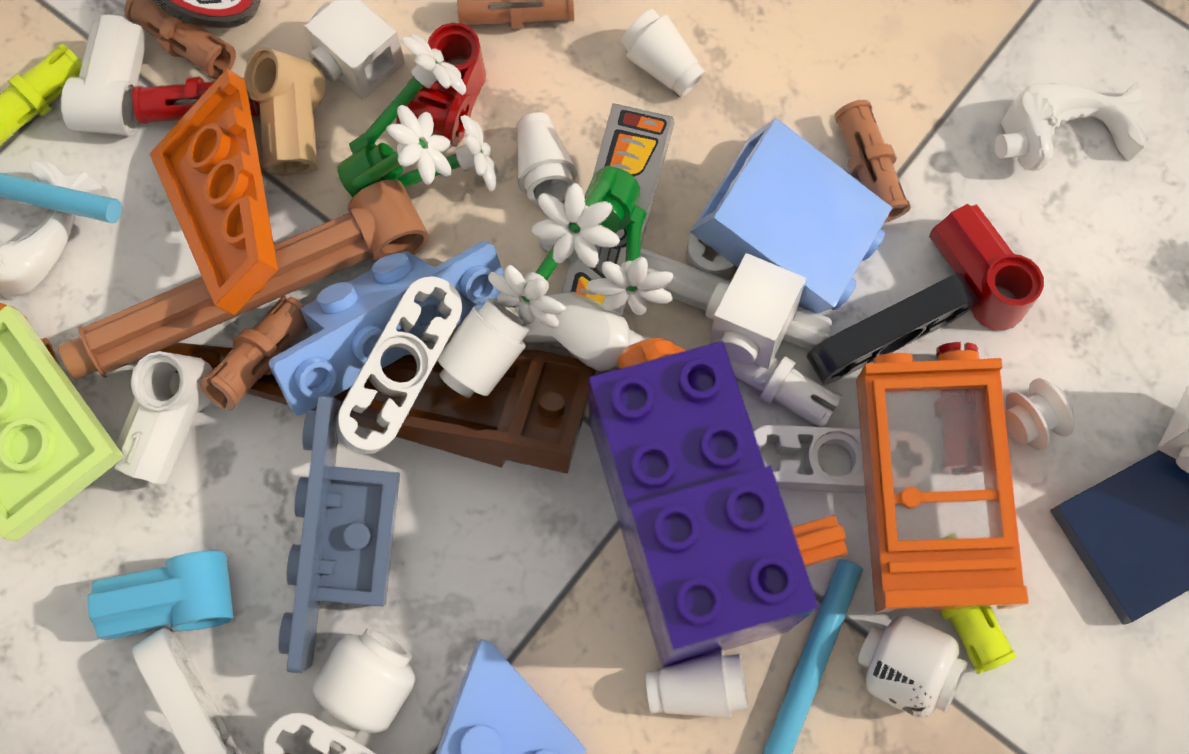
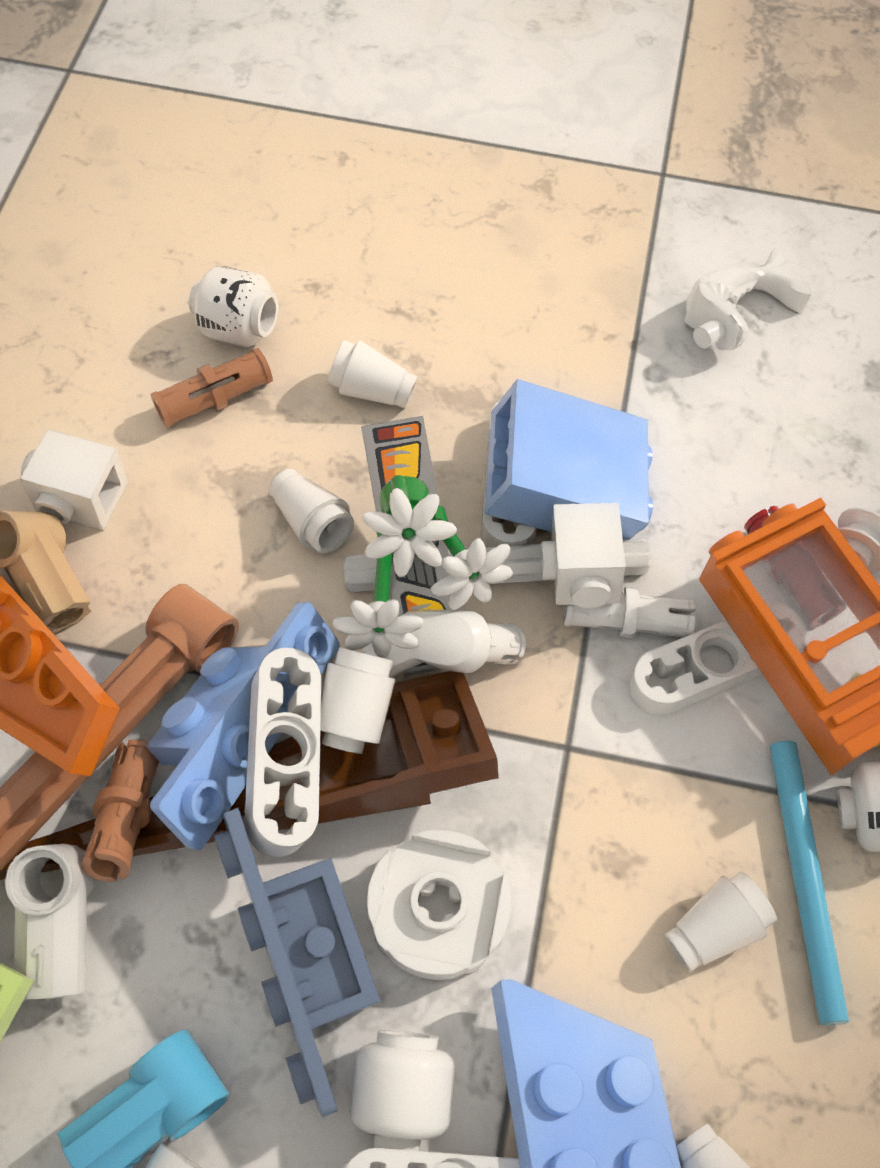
camera: 30 degrees left, 10 degrees down
white plant [338,34,498,197] -> none
red piece [397,23,486,147] -> none
dark purple piece [589,338,848,668] -> none
black beam [806,273,980,385] -> none
nougat pin [834,100,911,223] -> none
red piece [929,204,1044,331] -> none
none -> white plate [367,829,512,980]

